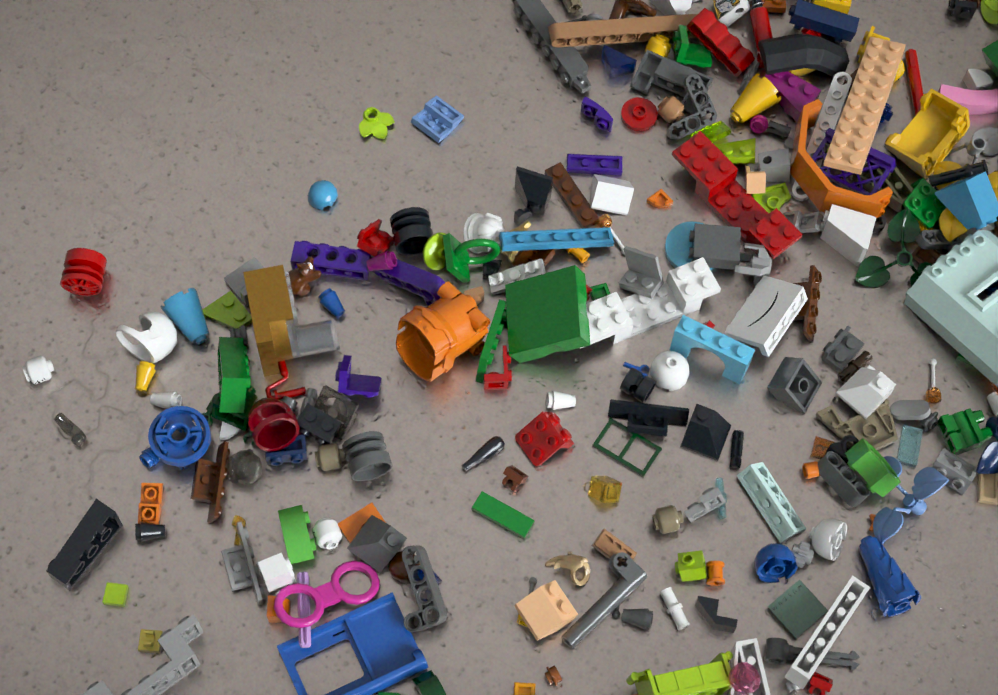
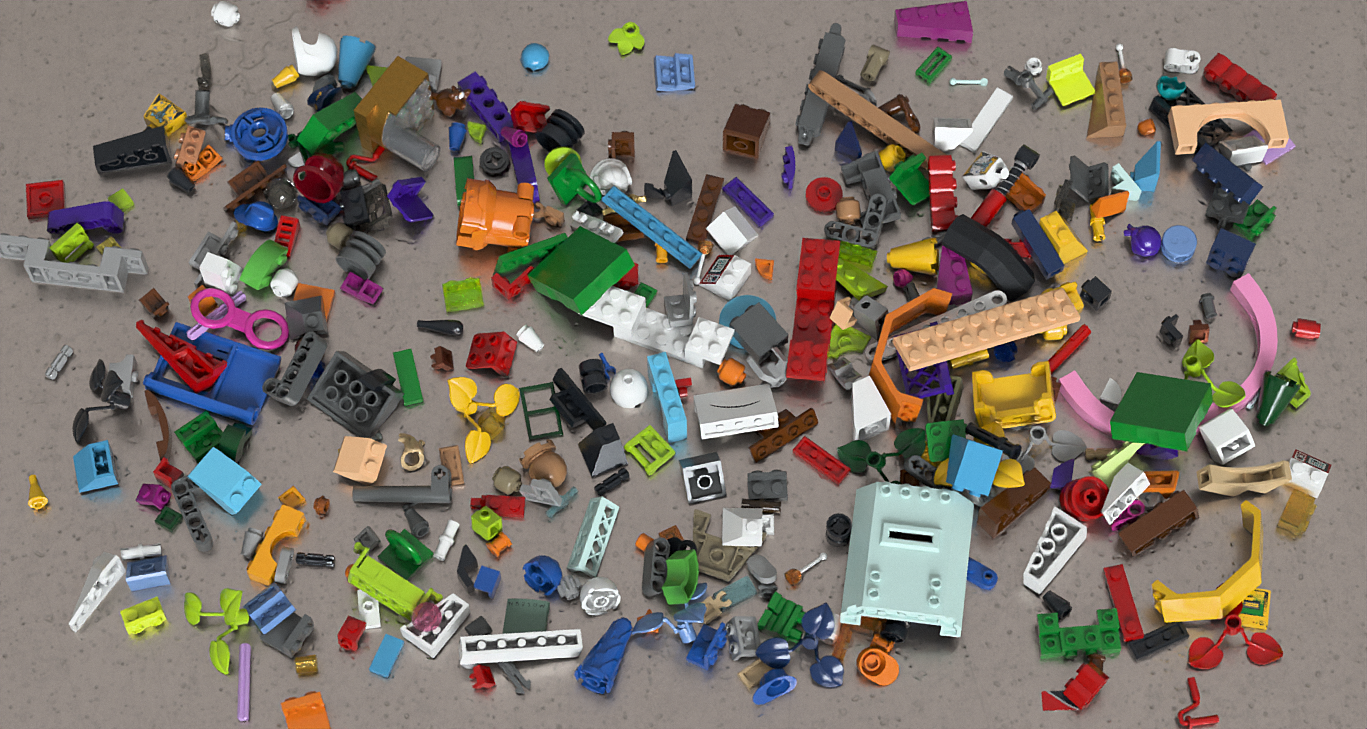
camera: 50 degrees right, 0 degrees up
none -> red tile [26,180,65,220]
none -> dark purple beam [47,201,124,235]
none -> lime plate [49,223,94,263]
none -> red wedge [136,319,227,394]
none -> reddish brown bracket [138,288,169,317]
none -> torso [143,93,187,137]
none -> nougat bracket [173,125,206,168]
none -> dark grey piece [185,90,228,125]
none -> blue piece [234,201,278,231]
none -> red slope [274,215,300,258]
none -> dark blue piece [307,74,343,112]
none -> dark grey slope [307,351,405,438]
none -> magenta slope [340,271,384,305]
none -> light grey tile [354,526,381,552]
none -> black slope [358,369,396,392]
none -> green tile [378,528,434,581]
none -> clear neon green bracket [442,277,484,312]
none -> yellow plant [447,377,520,463]
none -> green beam [454,156,474,206]
none -> lime tile [468,121,486,144]
none -> red hinge [470,495,526,518]
none -> blue panel [474,565,501,599]
none -> dark grey gear [480,147,509,175]
none -> medium nougat tile [519,439,567,488]
none -> reddish brown bracket [608,131,635,159]
none -> lime plate [624,425,675,475]
none -> blue bracket [686,622,727,670]
none -> white slope [699,255,751,301]
none -> tan plate [701,591,732,625]
none -> orange head [717,358,747,386]
none -> reddish brown slope [723,104,771,159]
none -> red tile [793,436,851,485]
none -> black wheel [825,513,852,547]
none -> black brick [1080,276,1112,311]

